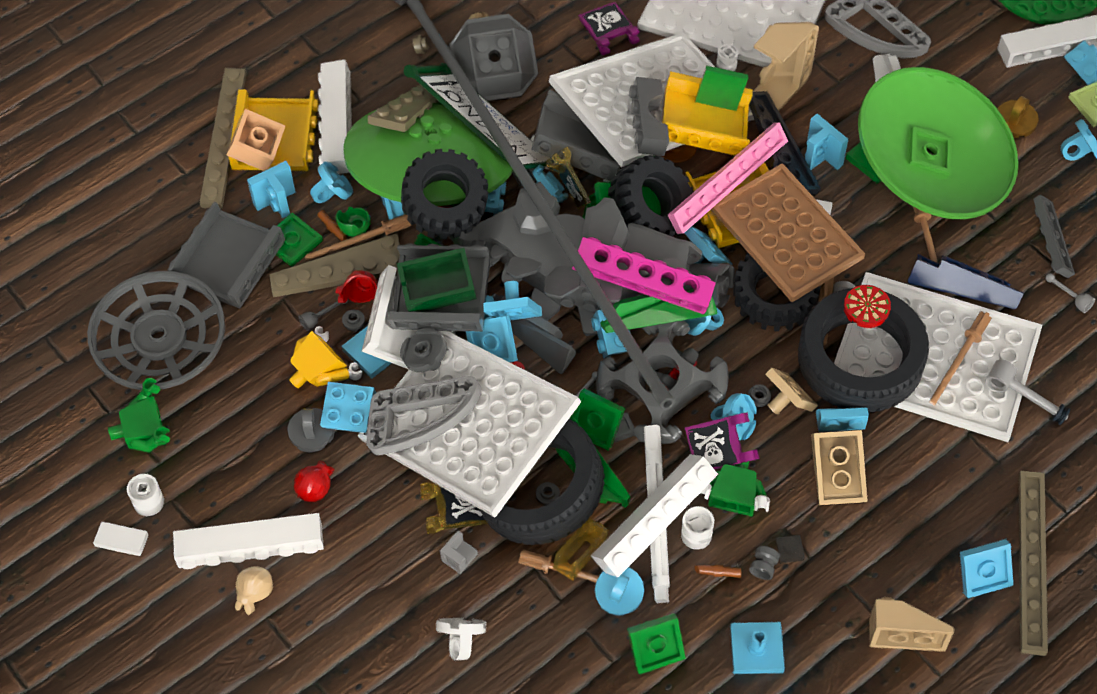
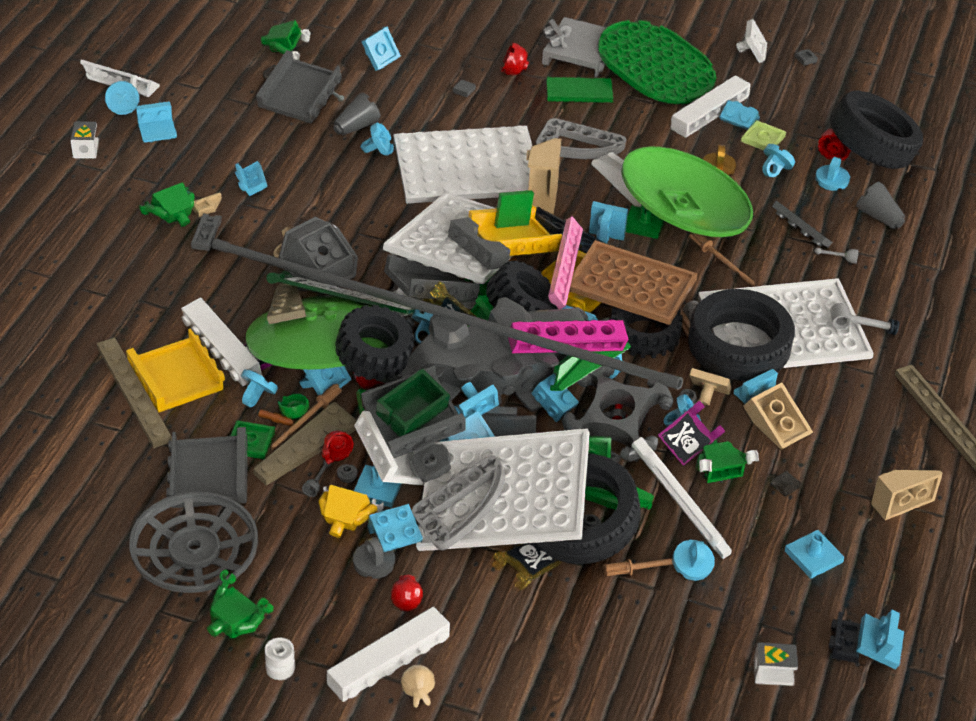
camera: 35 degrees left, 15 degrees down
white tile [93,522,148,556] -> none
light nougat brick [226,109,285,171] -> none
medium azure bracket [247,161,296,218] -> none
dark tan plate [413,34,429,54] -> none
white tile [436,618,486,660] -> none
light grey panel [440,530,478,574] -> none
clear yellow window [553,518,609,581] -> none
flag [579,2,640,55] -> none
white brick [591,454,718,577] -> none
green tile [627,613,686,674] -> none
white wheel [681,506,714,550] -> none
dark orange piece [694,565,742,578] -> none
white wheel [716,44,738,71] -> none
dark grey wheel [749,546,780,580] -> none
red tile [844,285,891,328] -> none
wedge [908,254,1024,309] -> none
medium nougat piece [929,311,992,406] -> none
medium azure tile [960,539,1013,598] -> none

